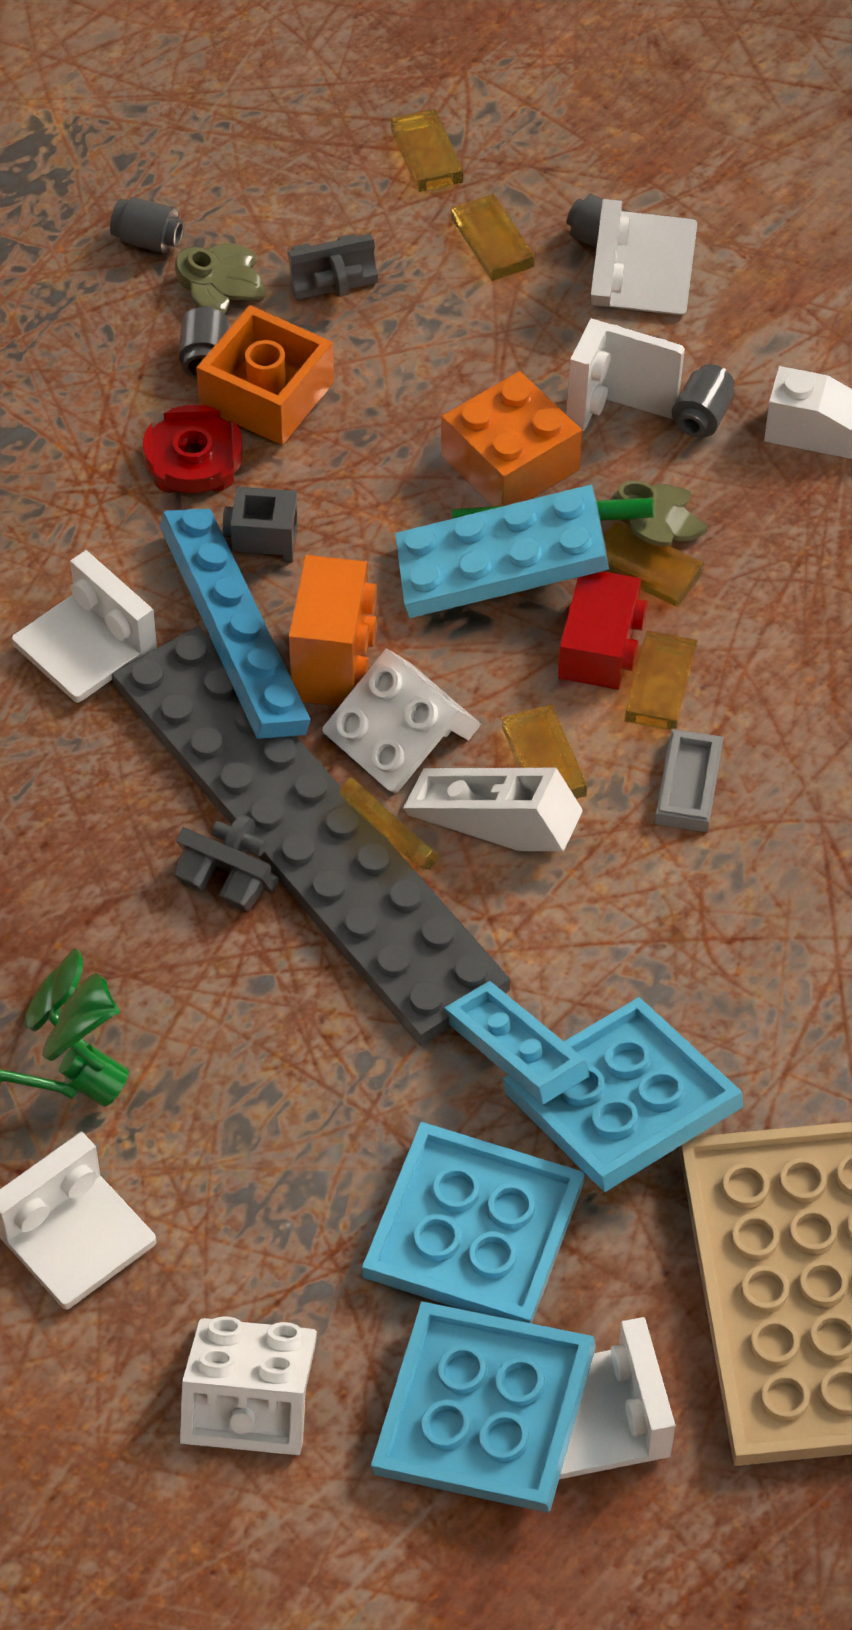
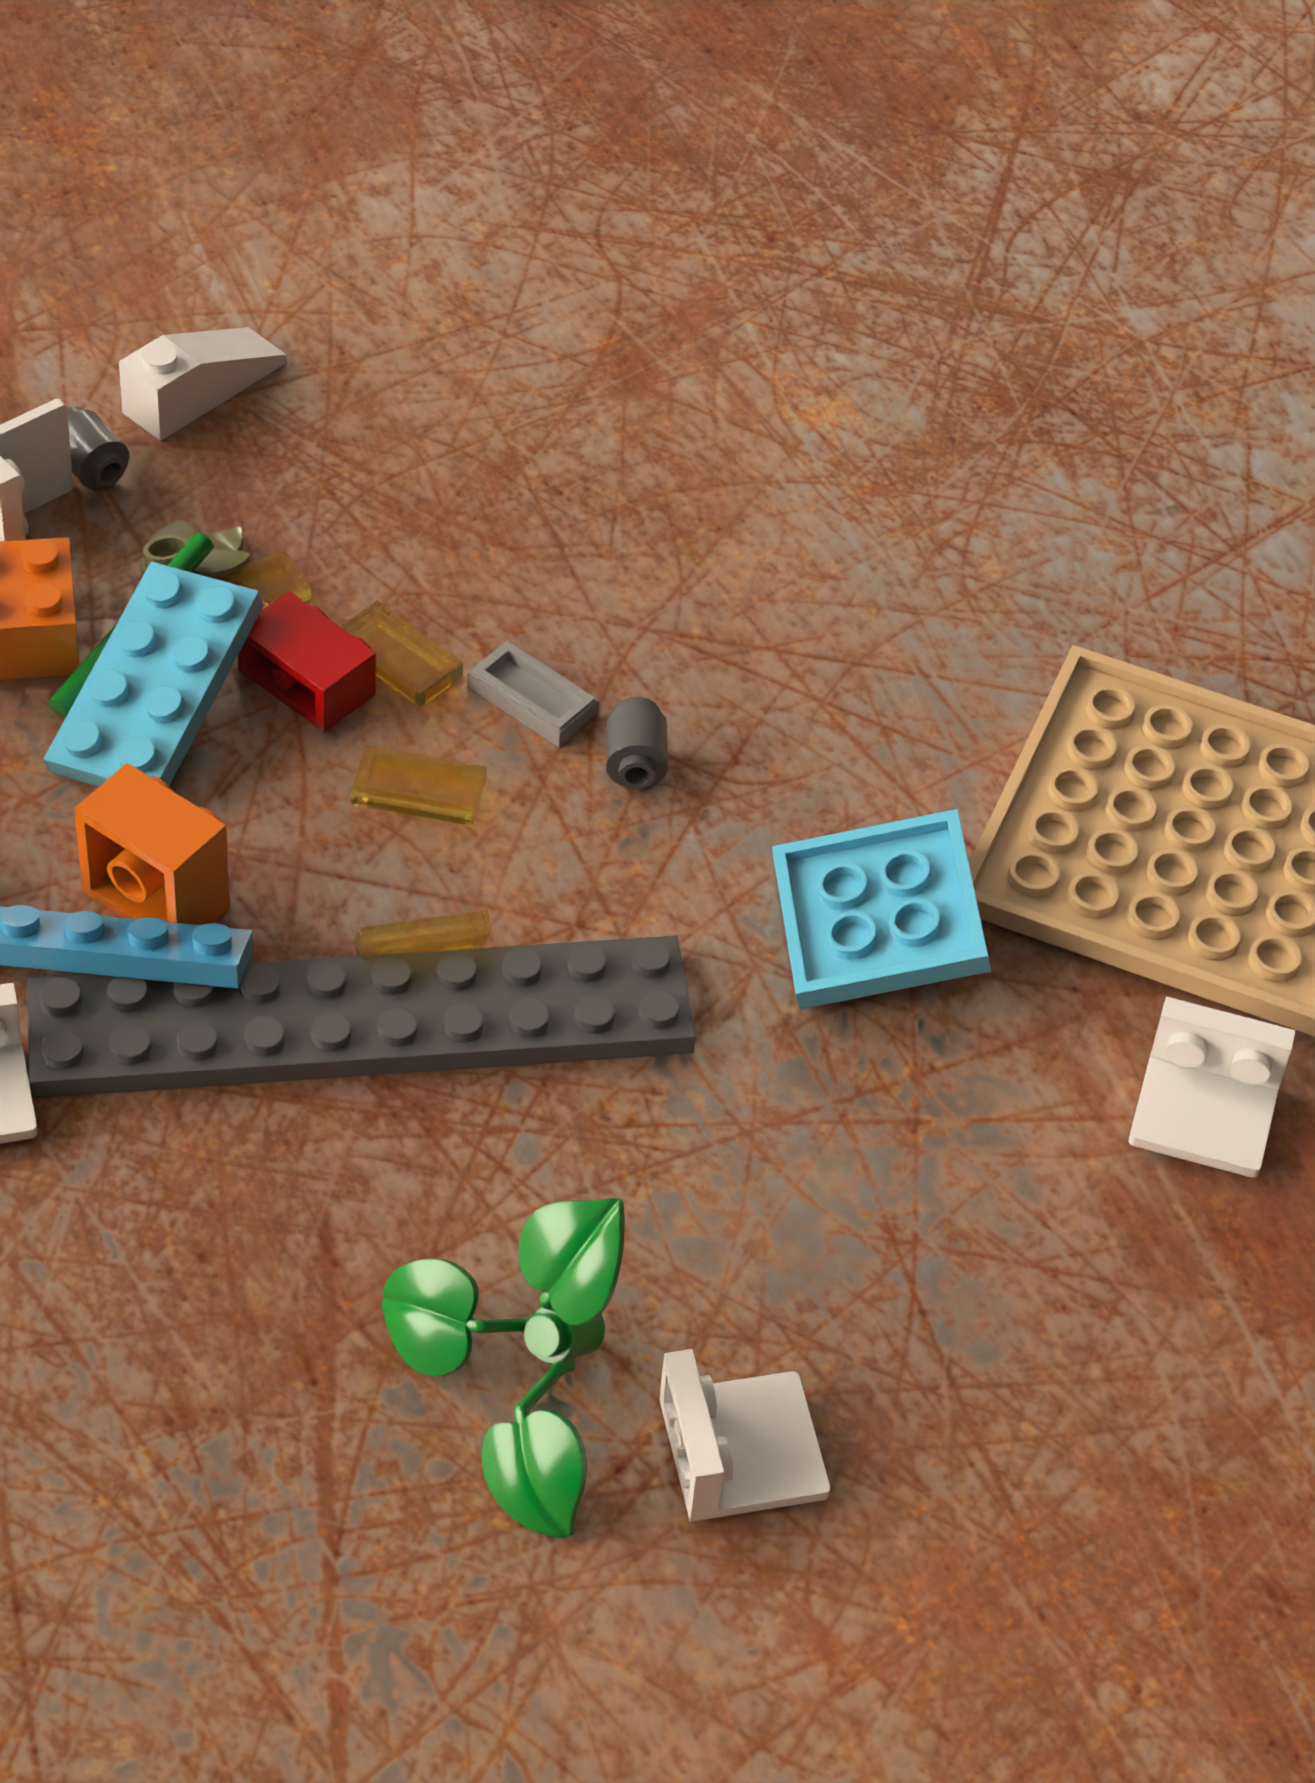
camera: 65 degrees left, 5 degrees down
dark grey hips [174,815,280,912] -> none
white bracket [180,1317,317,1455] -> none
white bracket [322,648,482,793] -> none
medium azure plate [362,1122,585,1324] -> none
medium azure plate [371,1301,596,1513] -> none
white slope [403,768,583,852] -> none
medium azure plate [444,981,589,1104] -> none
none -> dark grey brick [606,697,668,789]

